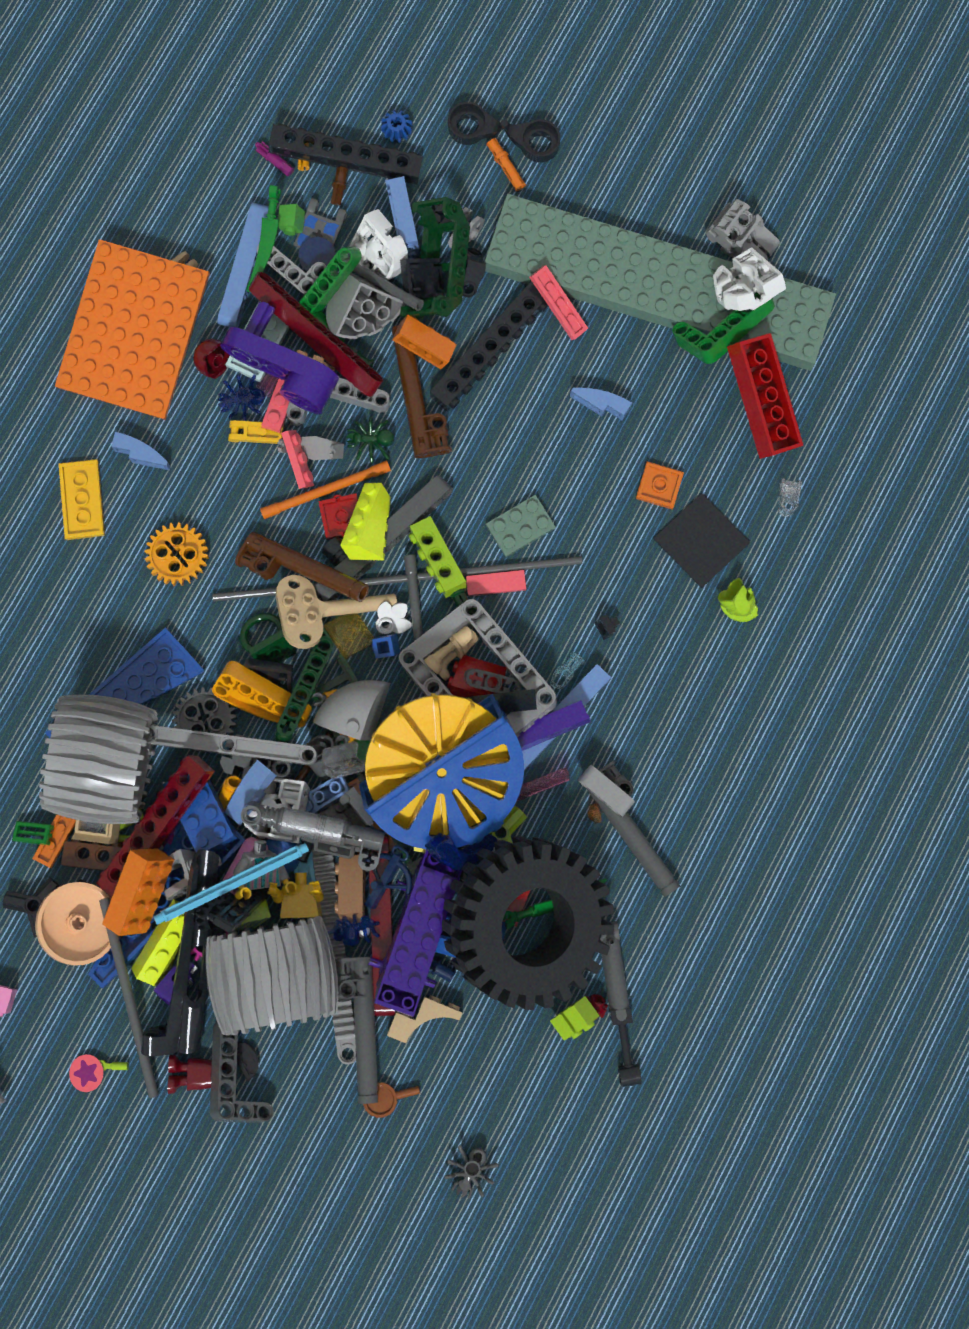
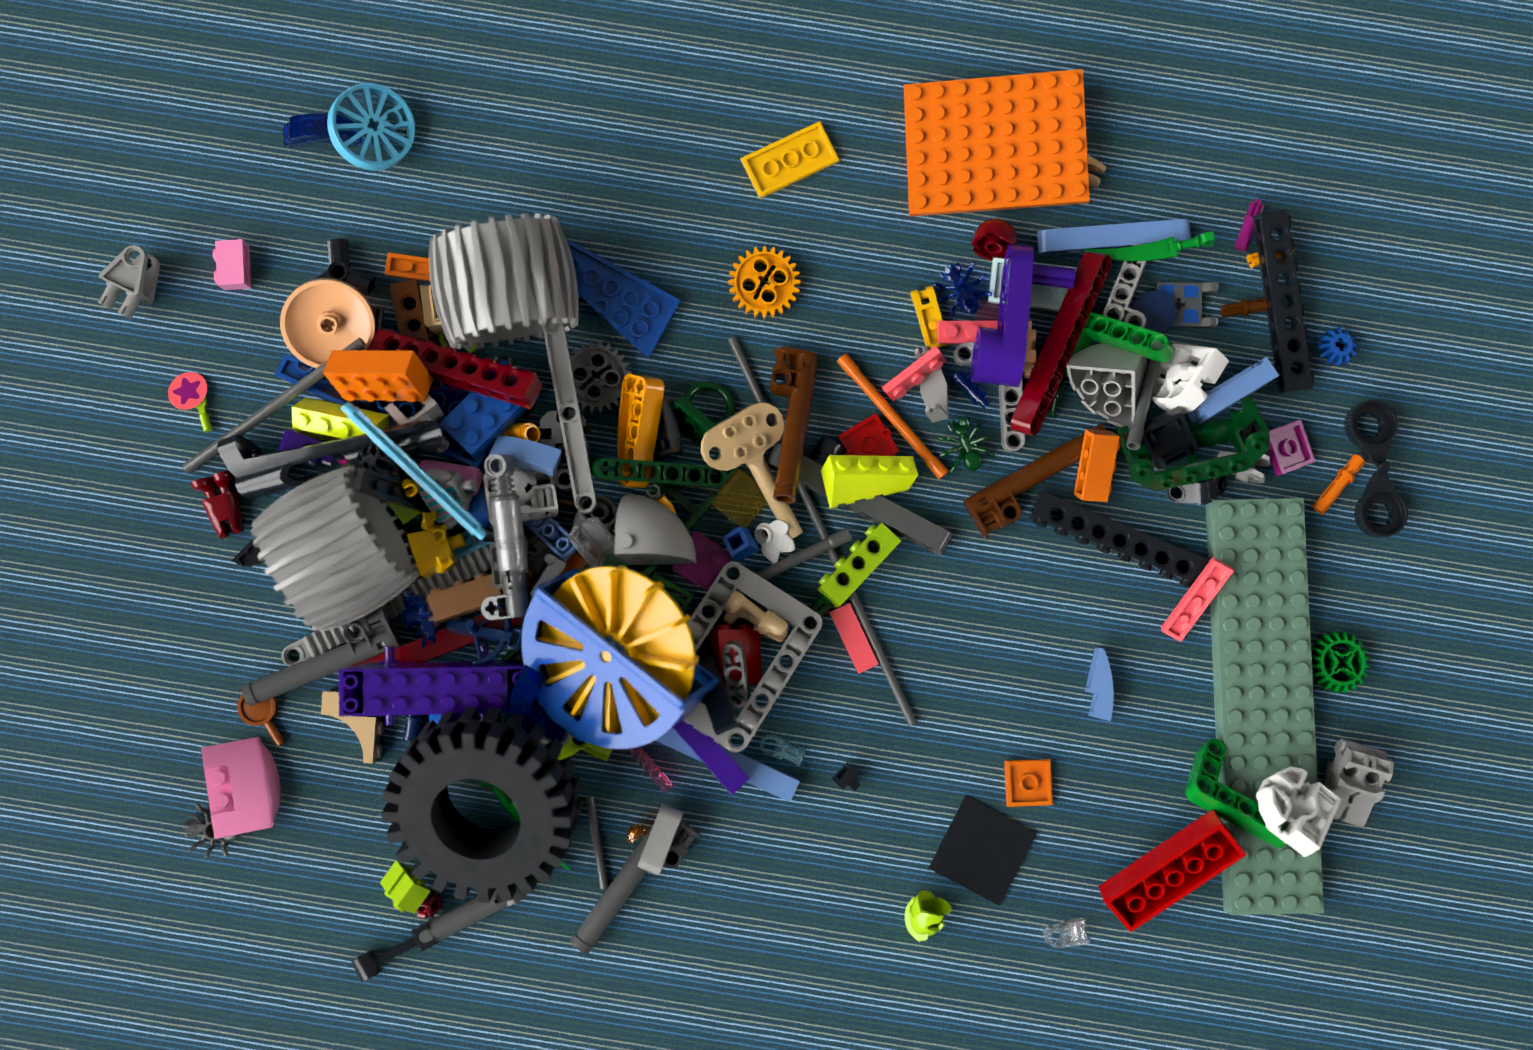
camera: 70 degrees right, 5 degrees up
green tile [12,821,54,846] -> none
medium blue slope [111,432,170,470] -> none
dark grey beam [210,1021,274,1123] -> none
bright green brick [278,204,305,236] -> none
sand green plate [486,495,556,558] -> none
none -> bright pink slope [201,737,281,839]
none -> dark grey bar [585,796,609,889]
none -> magenta plate [672,531,732,591]
none -> clear blue cylinder [951,369,990,409]
none -> magenta plate [1268,419,1316,476]
none -> green gear [1311,632,1371,693]

